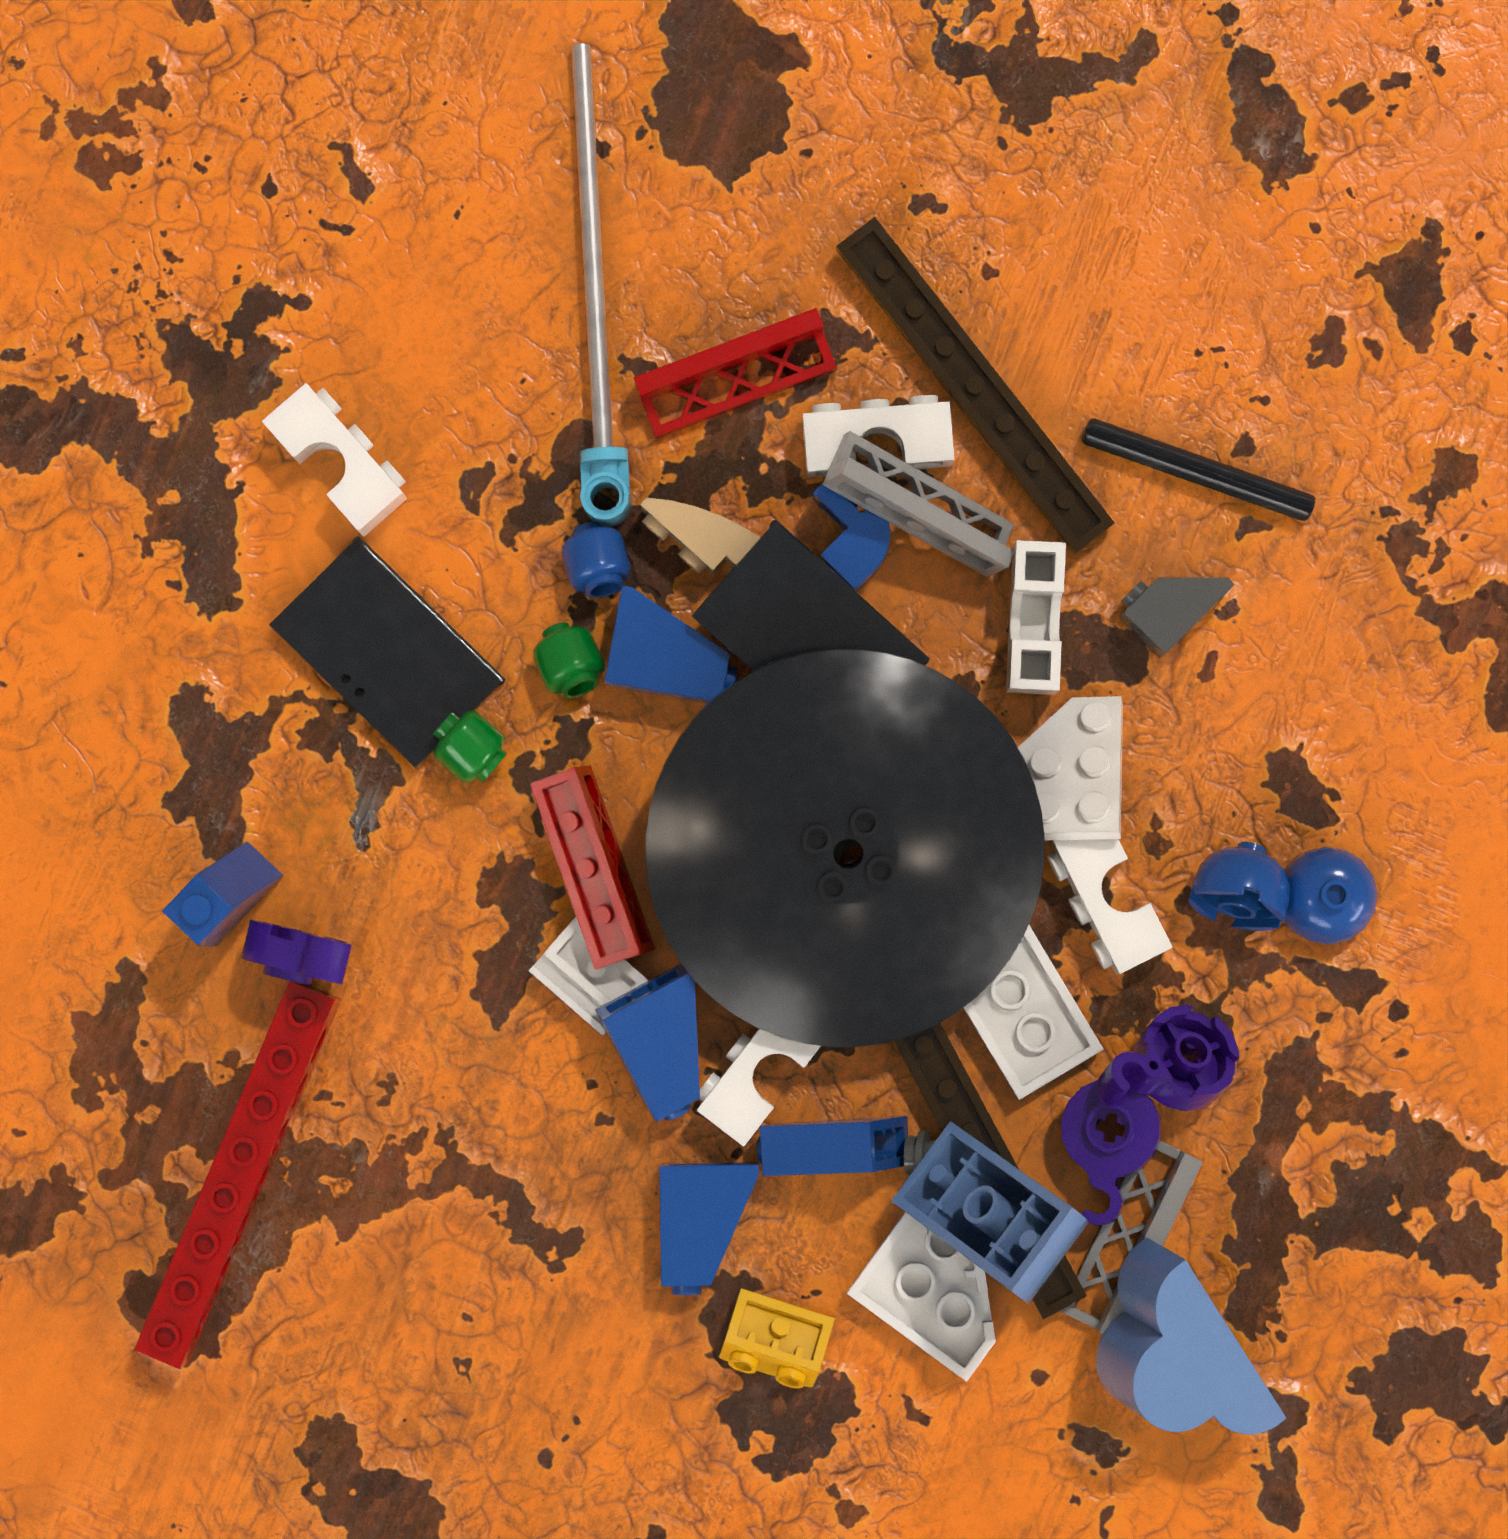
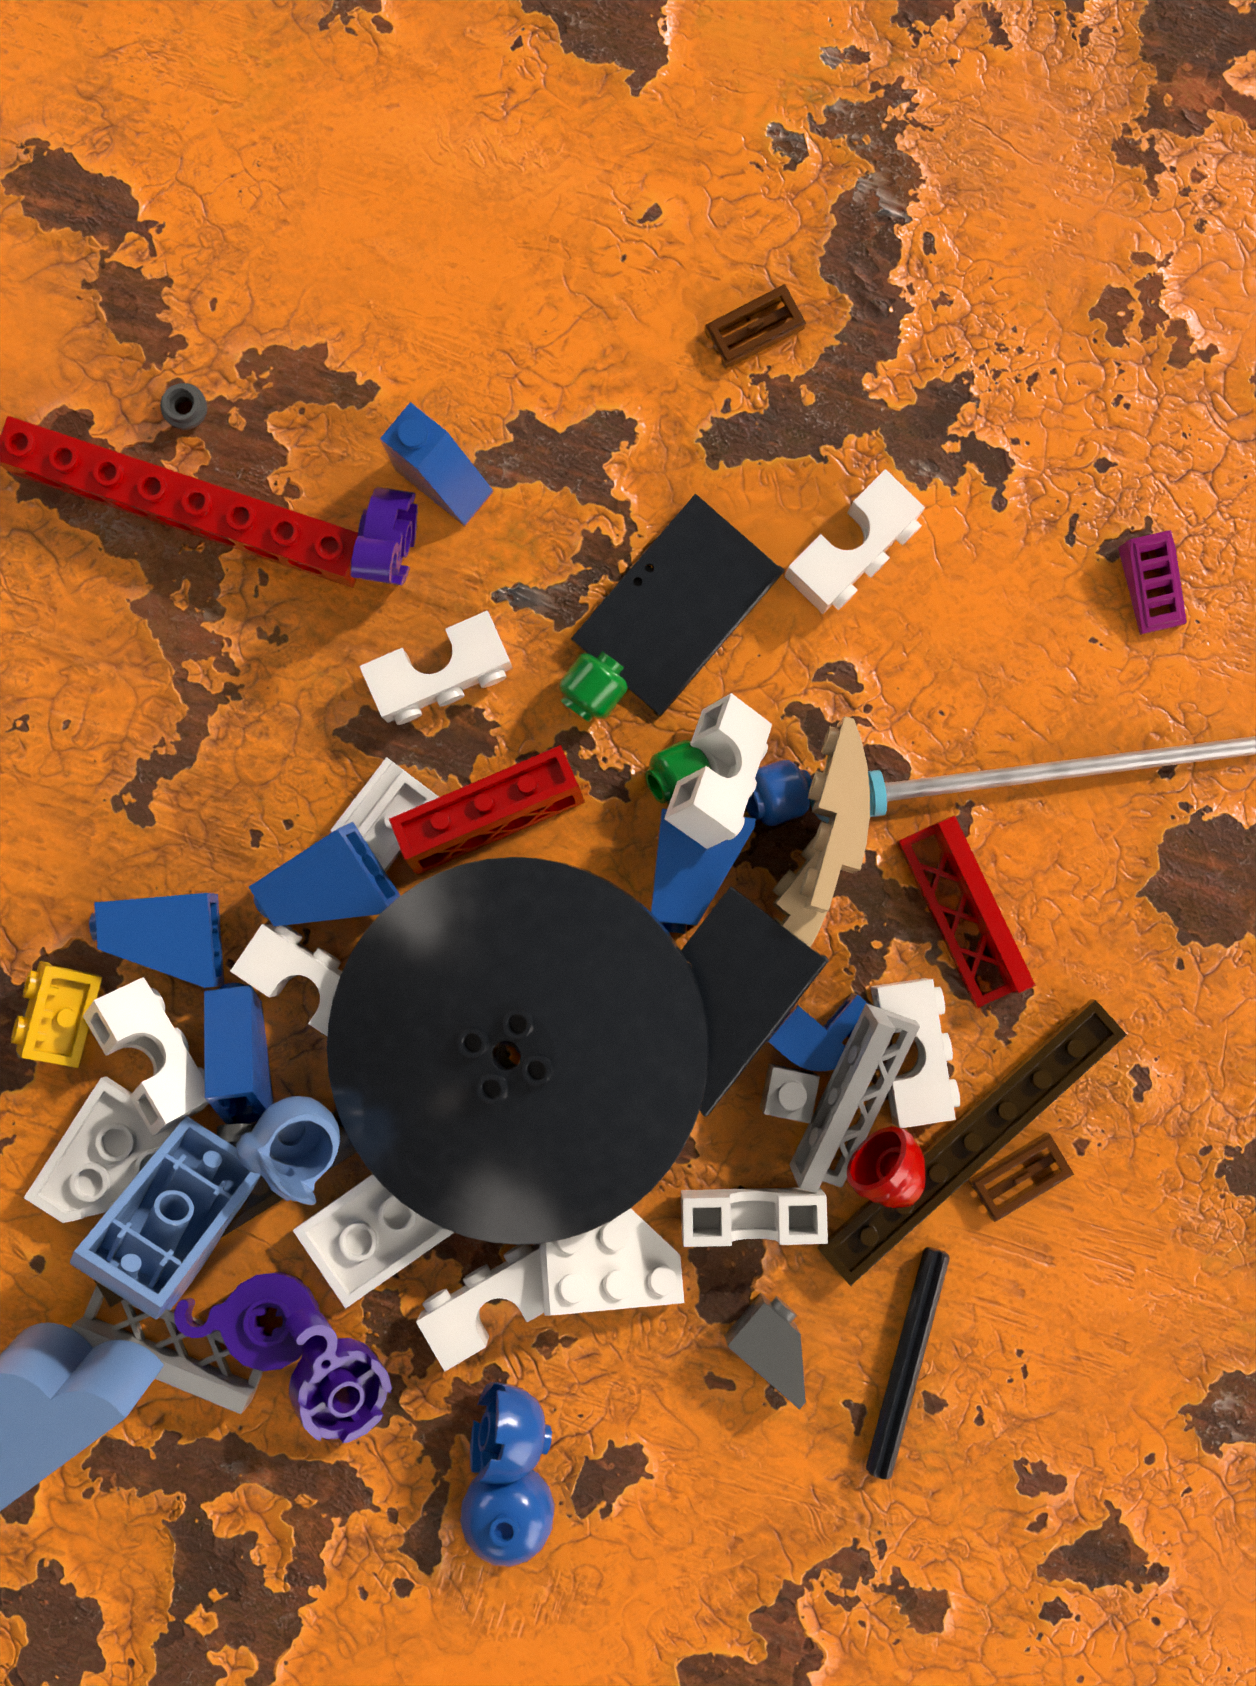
camera: 80 degrees right, 0 degrees up
none -> white arch [83,977,209,1137]
none -> dark grey plate [160,383,207,430]
none -> medium blue piece [236,1096,340,1205]
none -> white arch [359,610,513,725]
none -> white arch [664,693,772,849]
none -> reddish brown tile [704,284,806,369]
none -> light grey brick [759,1063,820,1124]
none -> tan slope [800,716,870,913]
none -> red hat [846,1126,925,1208]
none -> reddish brown tile [968,1132,1074,1222]
none -> magenta slope [1118,530,1187,635]

